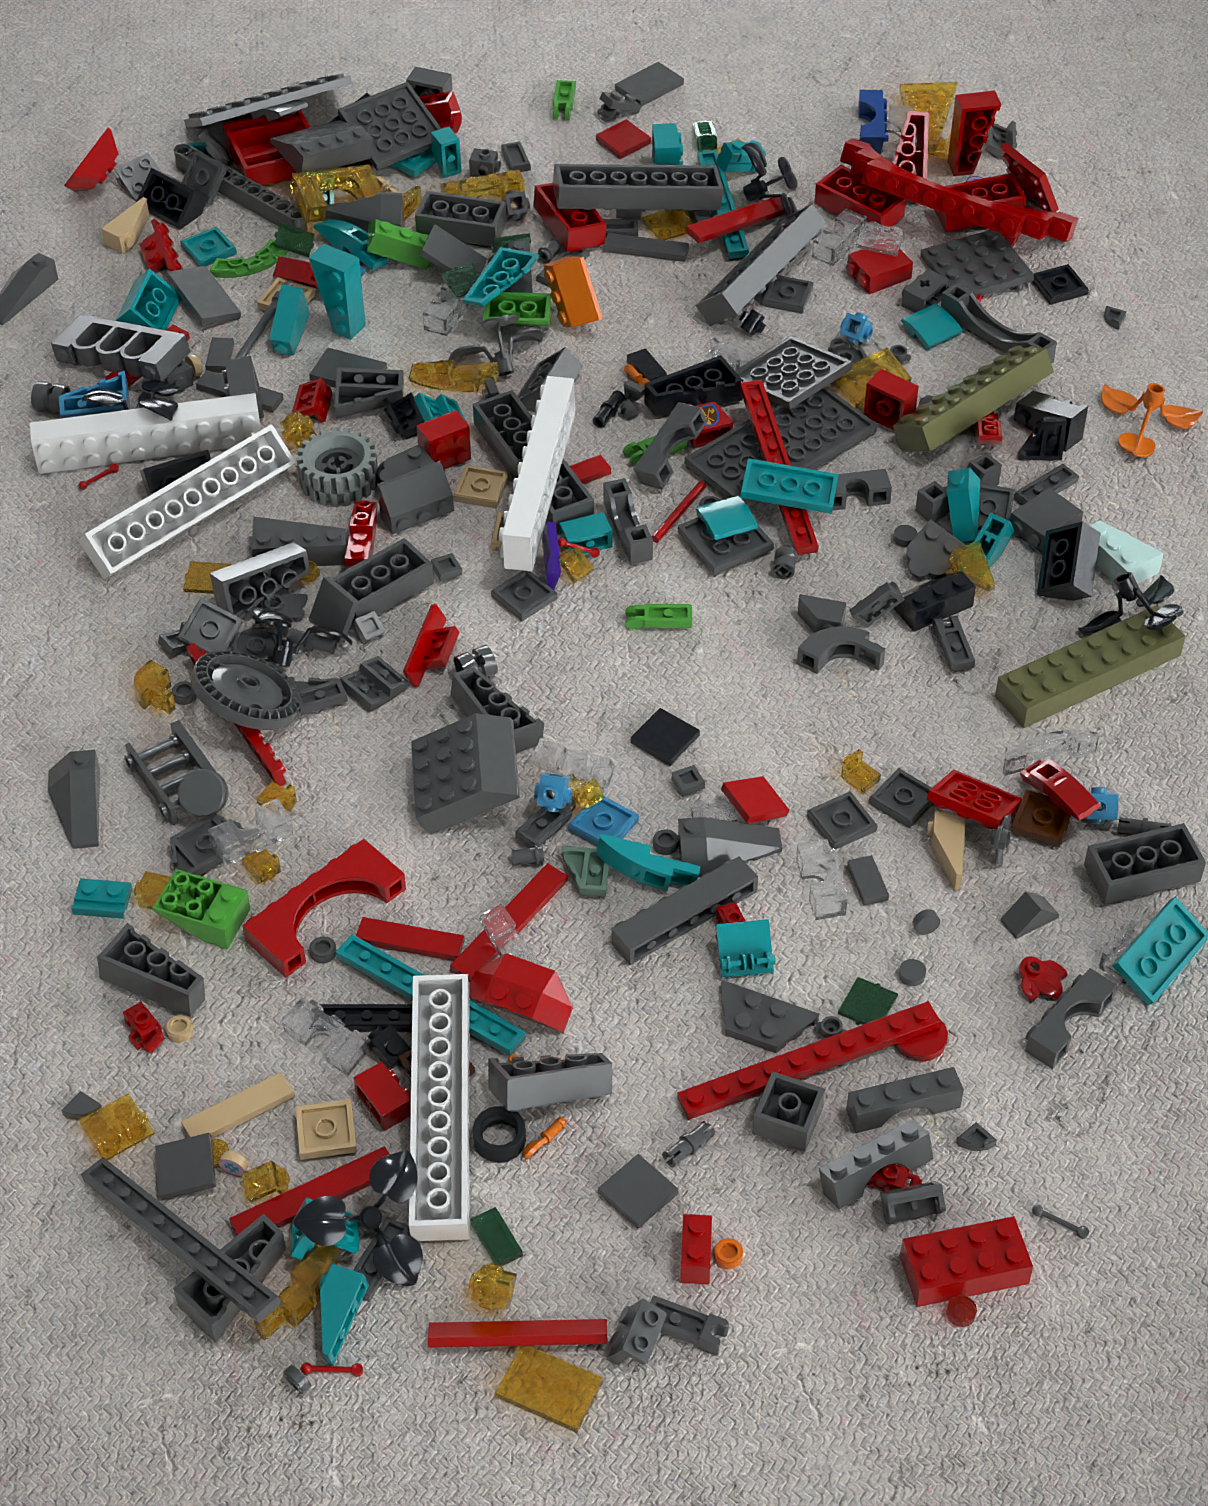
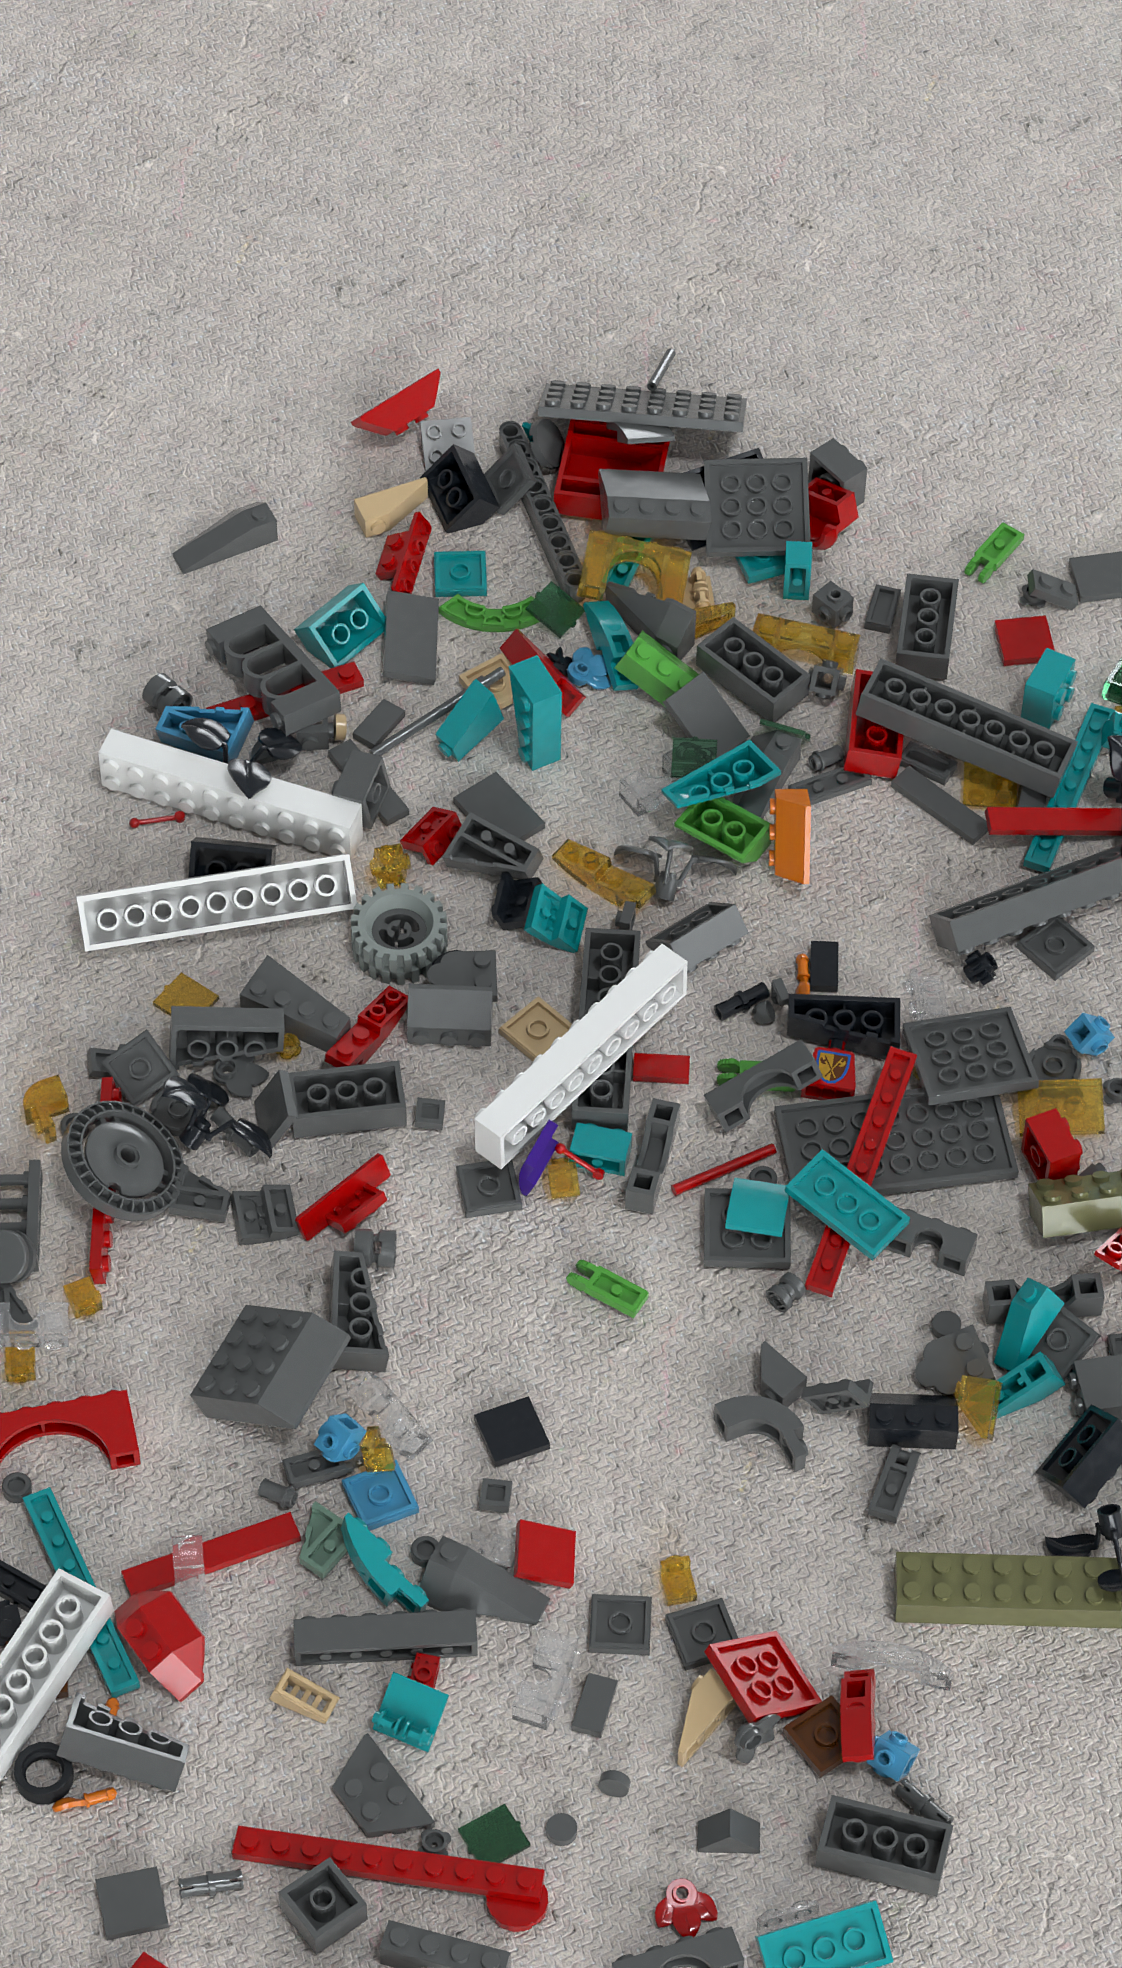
camera: 30 degrees right, 5 degrees up
light grey plate [352,611,386,643] -> none
red tile [356,917,465,961] -> none
red brick [417,410,471,470] -> none
none -> tan slope [269,1667,340,1724]
none -> dark grey piece [647,349,676,391]
none -> dark grey brick [895,573,959,679]

